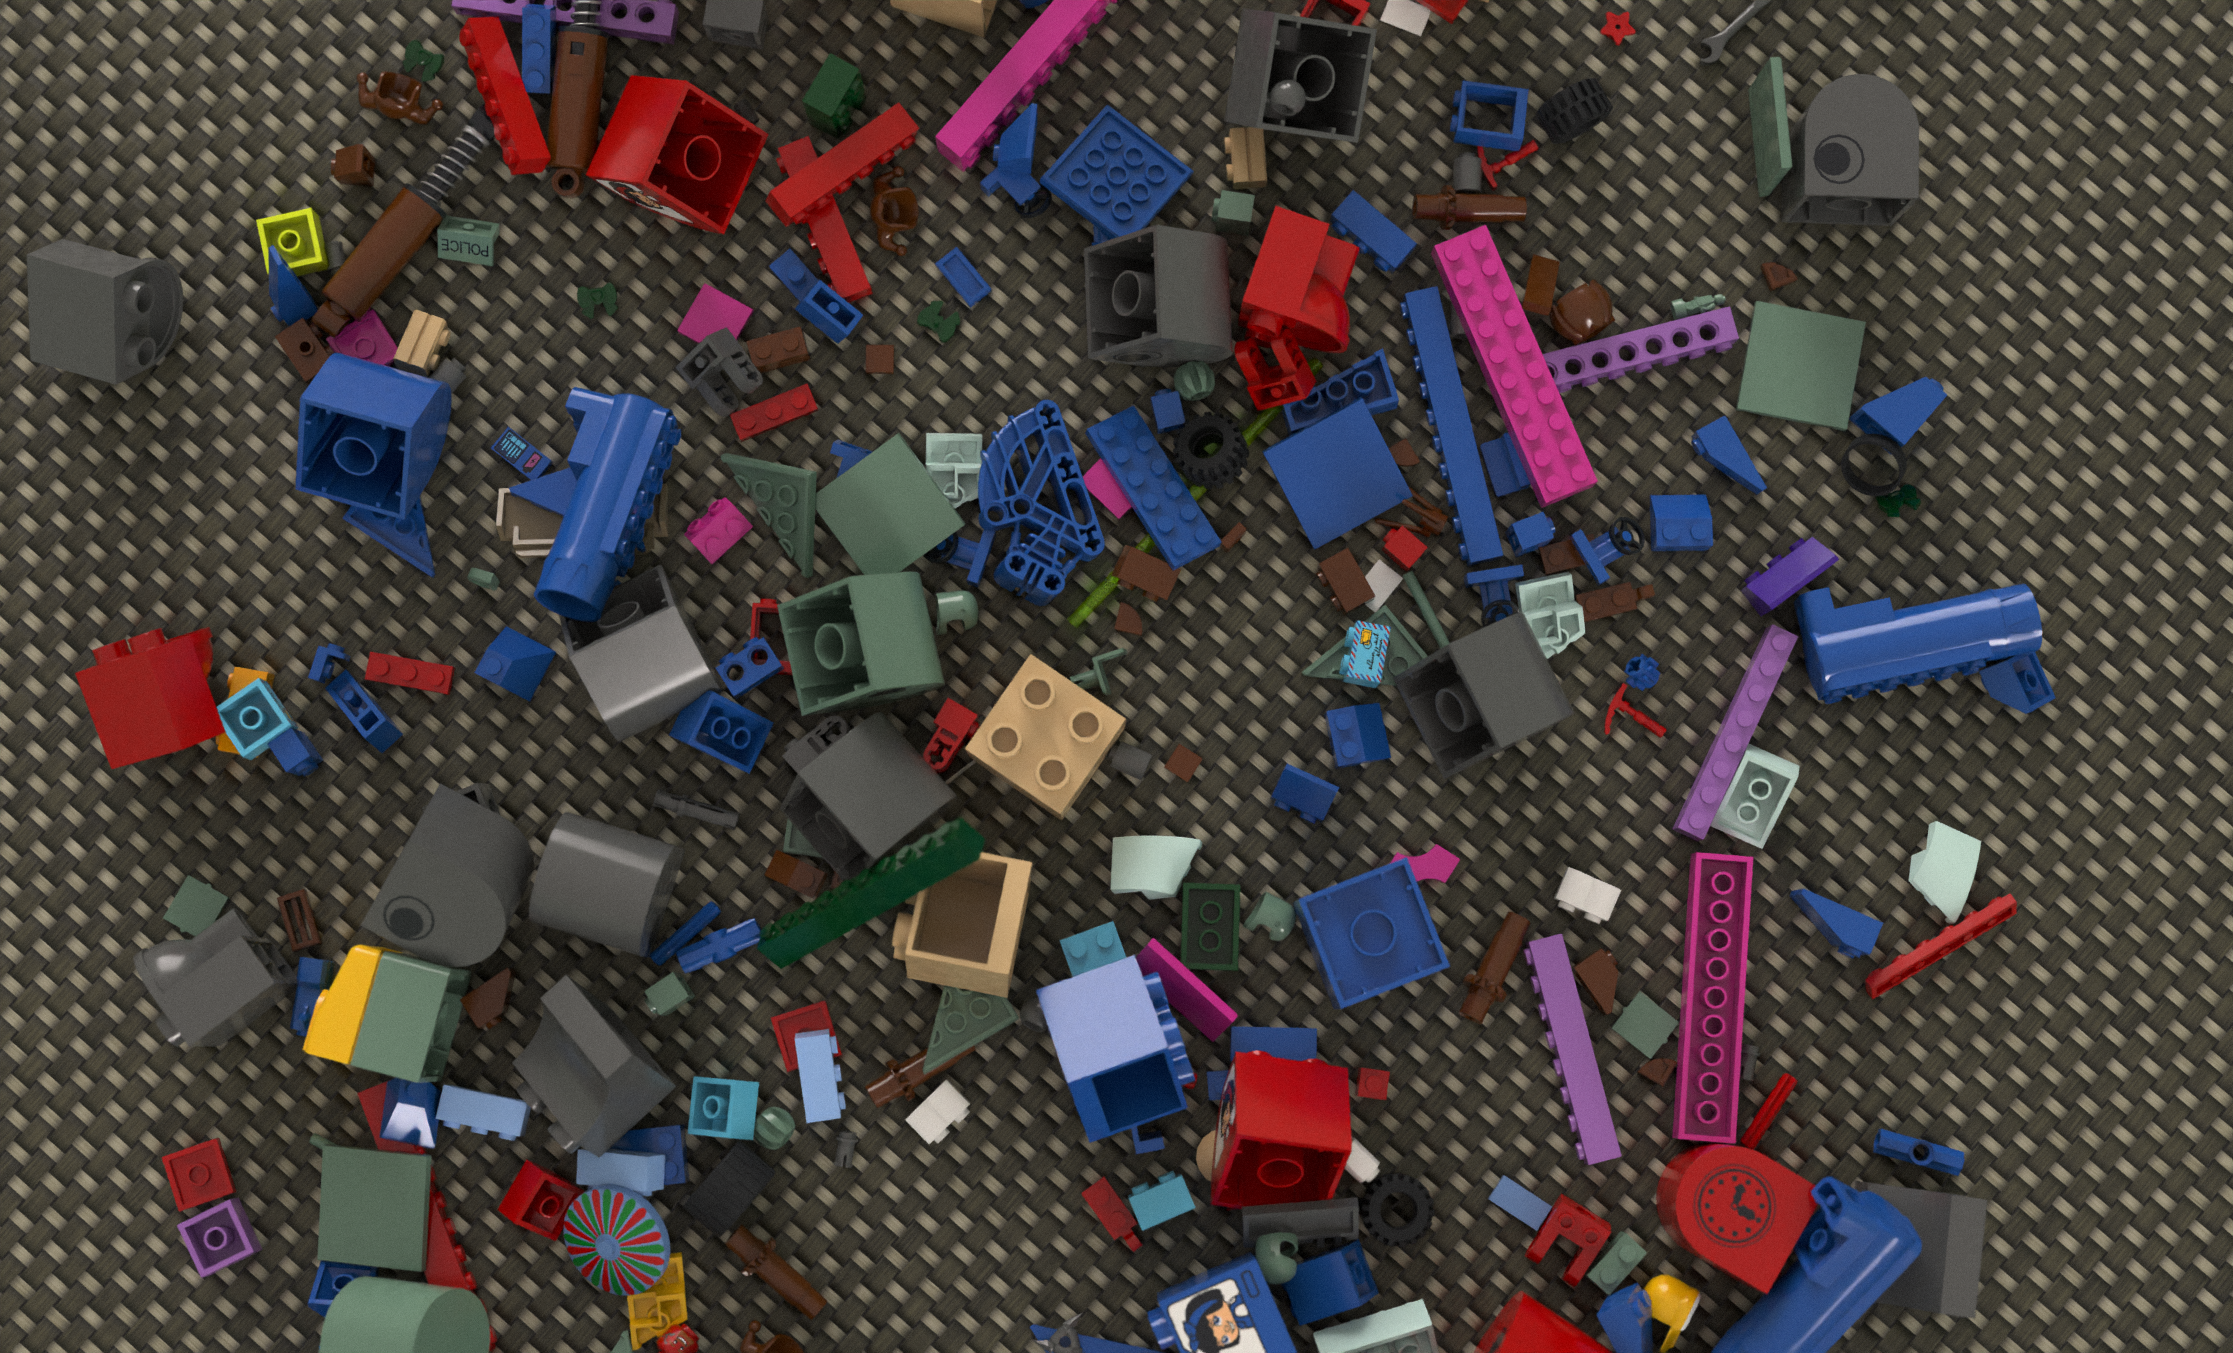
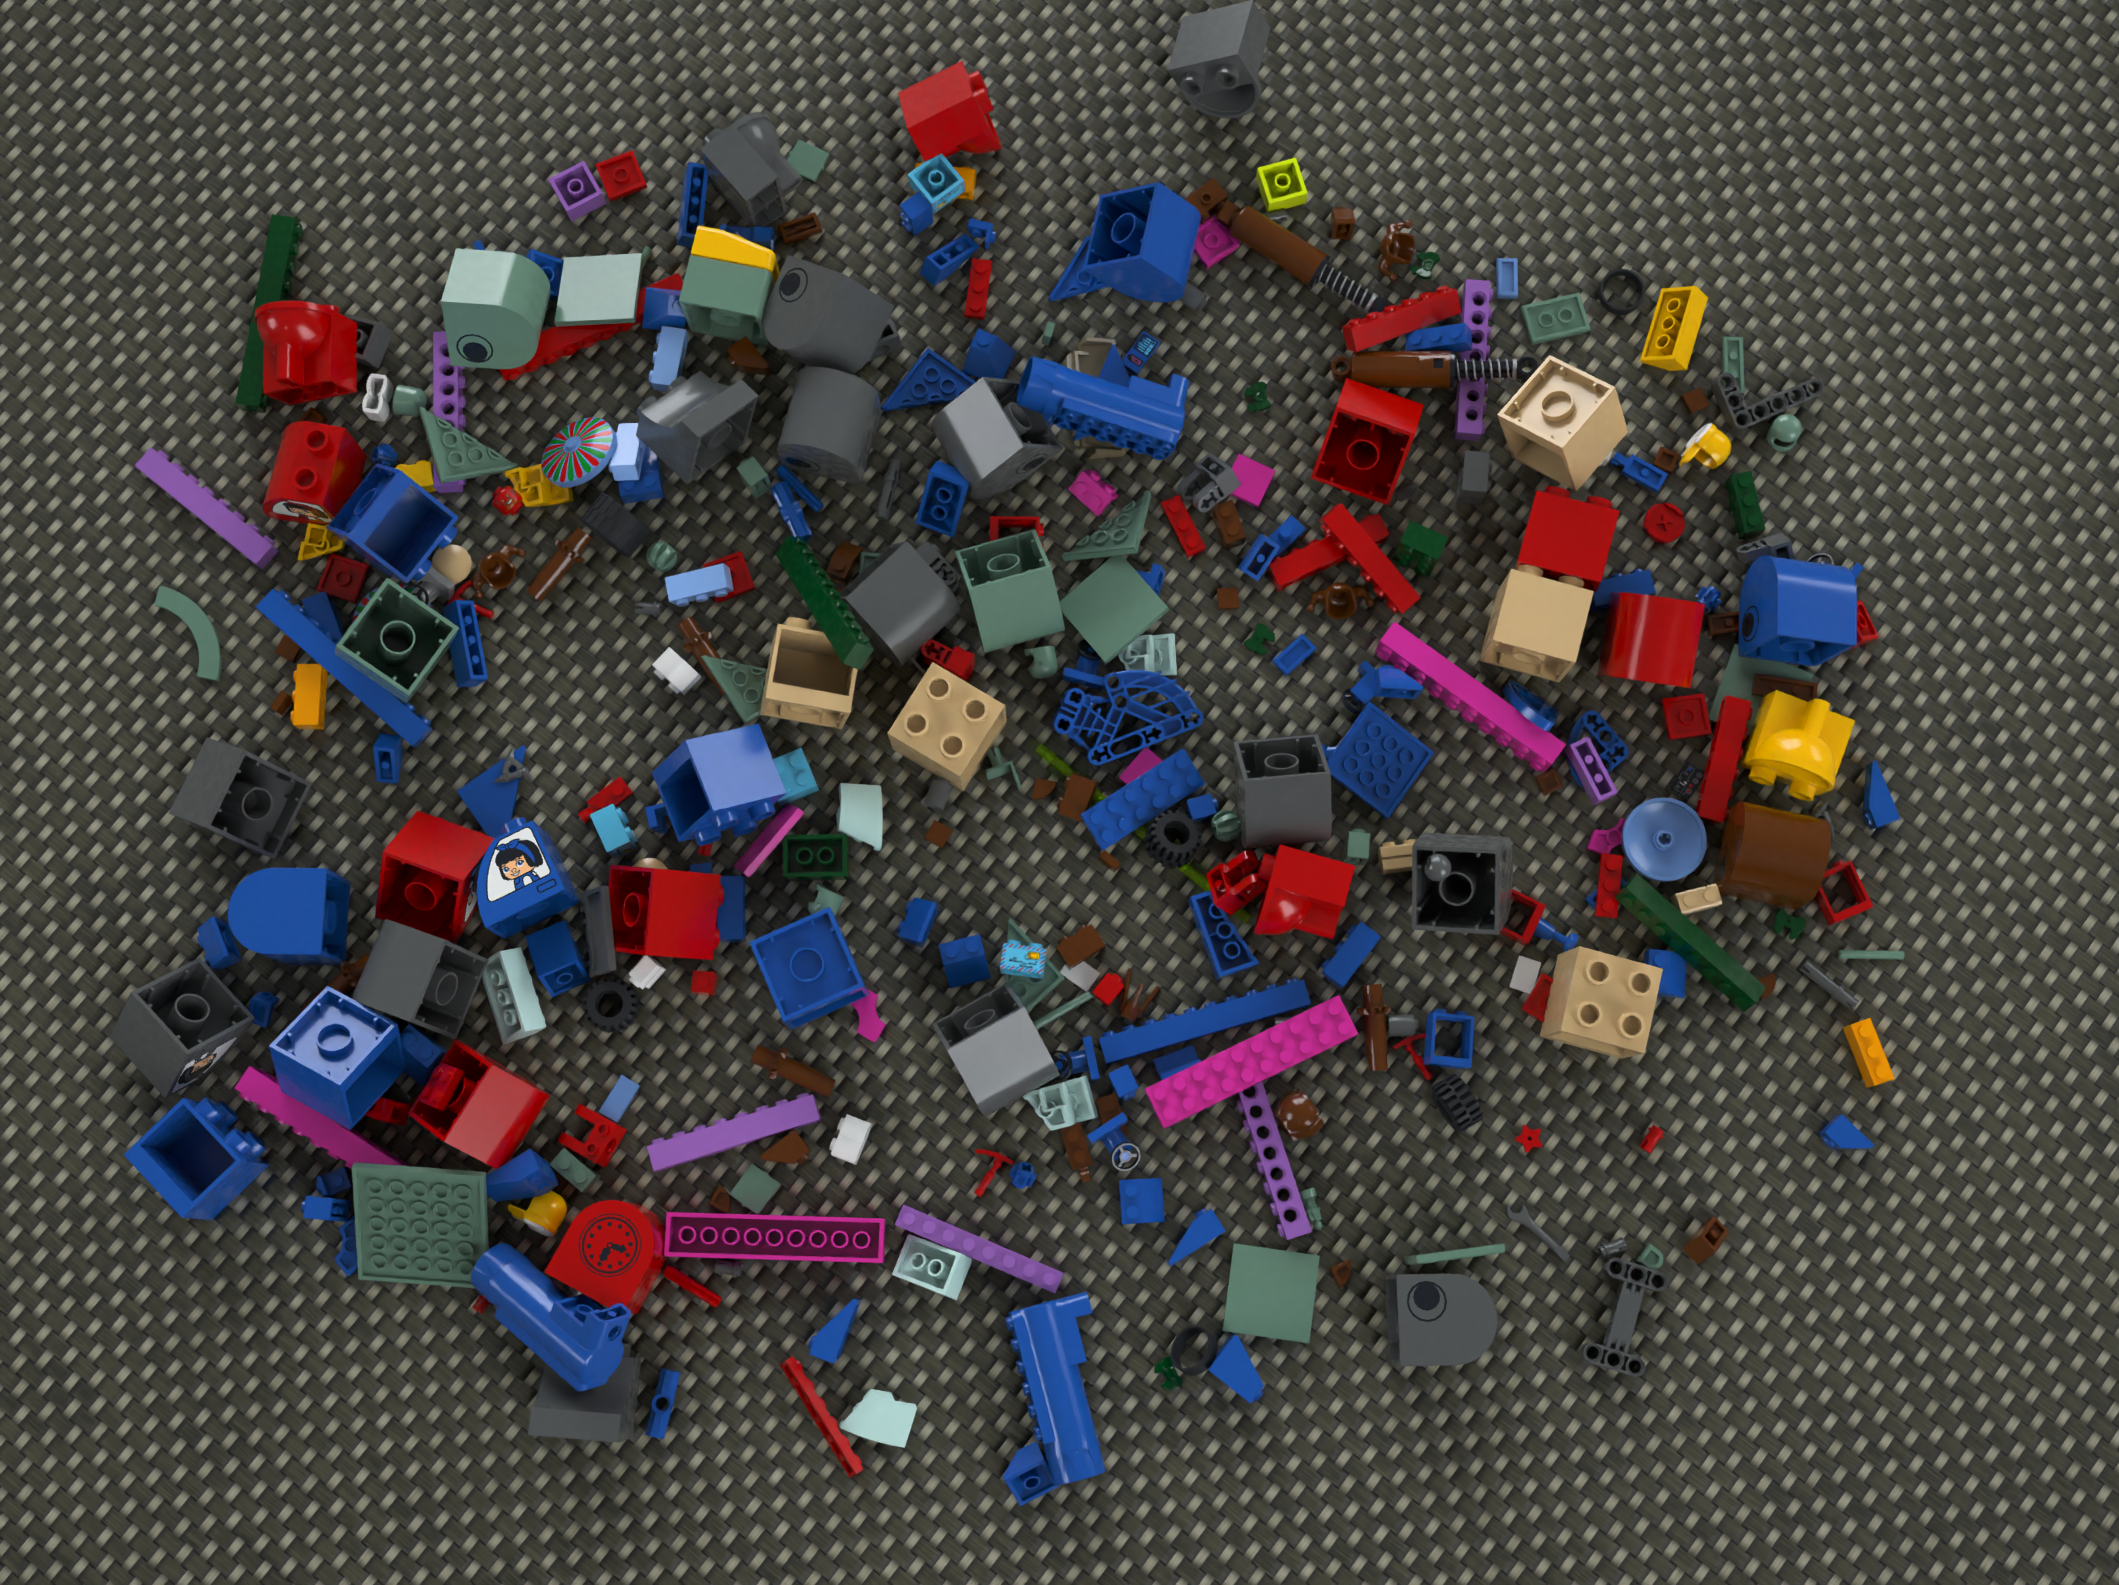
camera: 90 degrees right, 5 degrees down
blue slope [268,245,318,327] -> none
tan brick [393,310,451,377] -> none
sand green panel [437,215,499,266] -> none
red slope [497,1160,585,1241] -> none
medium azure brick [687,1076,759,1140] -> none
blue brick [716,637,784,699] -> none
sand green helmet [1256,1232,1298,1284] -> none
blue tile [1262,397,1413,550] -> none
reddish brown tile [1388,438,1420,467] -> none
reddish brown tile [1522,254,1560,316] -> none
dark purple slope [1741,537,1839,617] -> none
none -> blue brick [677,162,708,248]
none -> blue tile [881,348,976,411]

